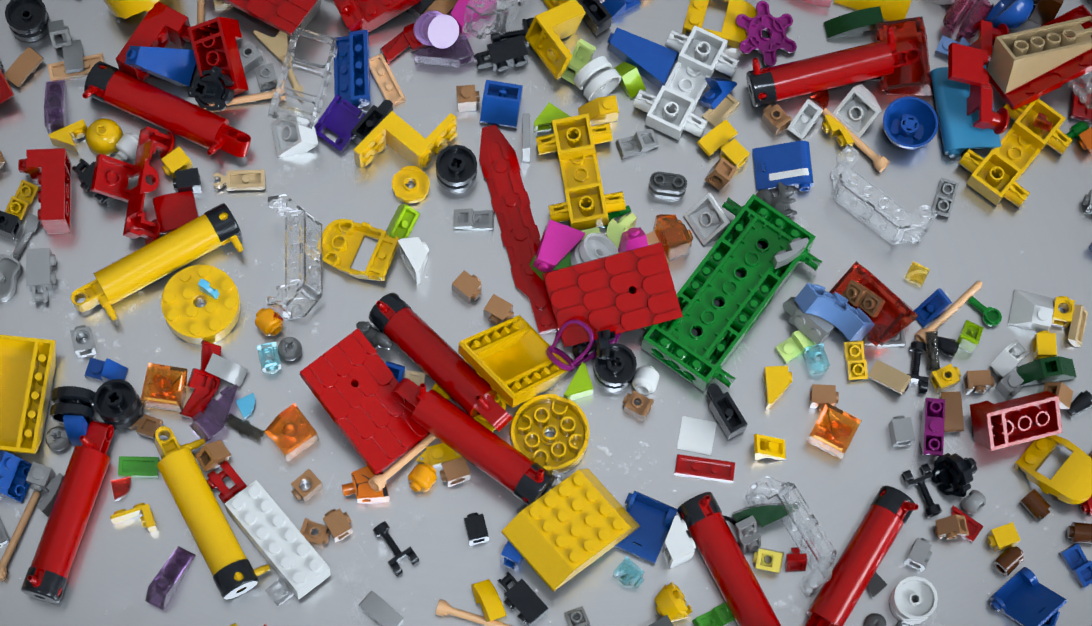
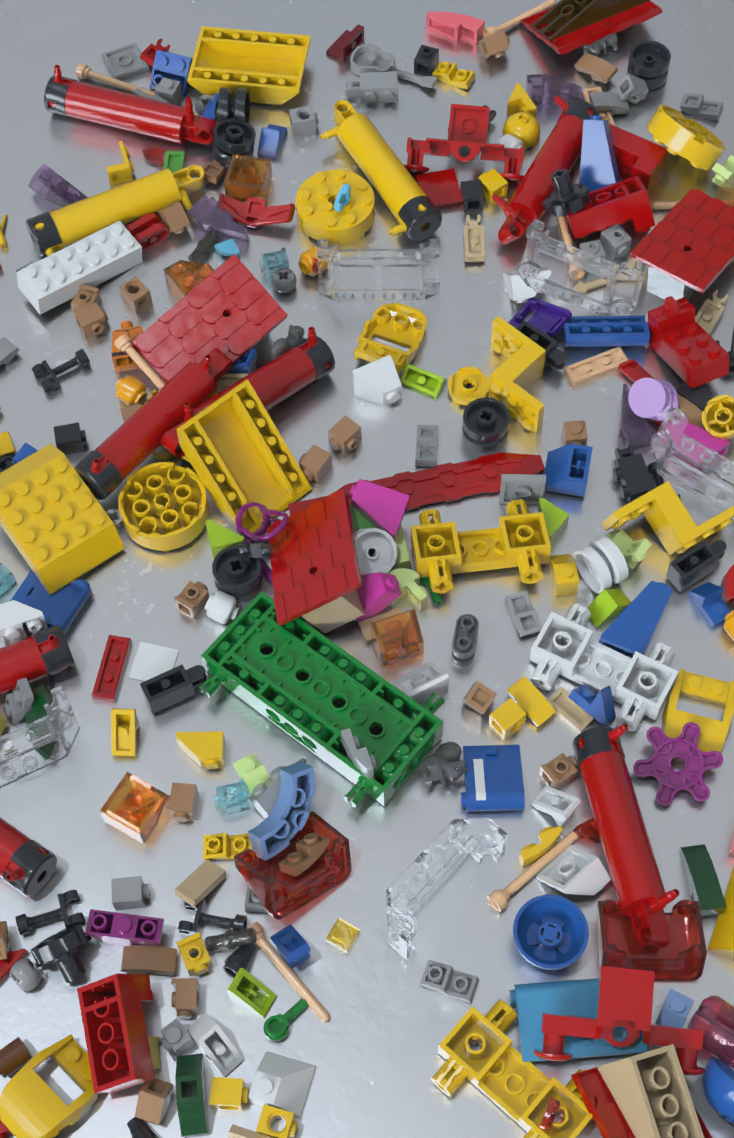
camera: 100 degrees right, 10 degrees down
red hinge [18,148,71,234] -> none
light grey slope [205,353,248,387] -> none

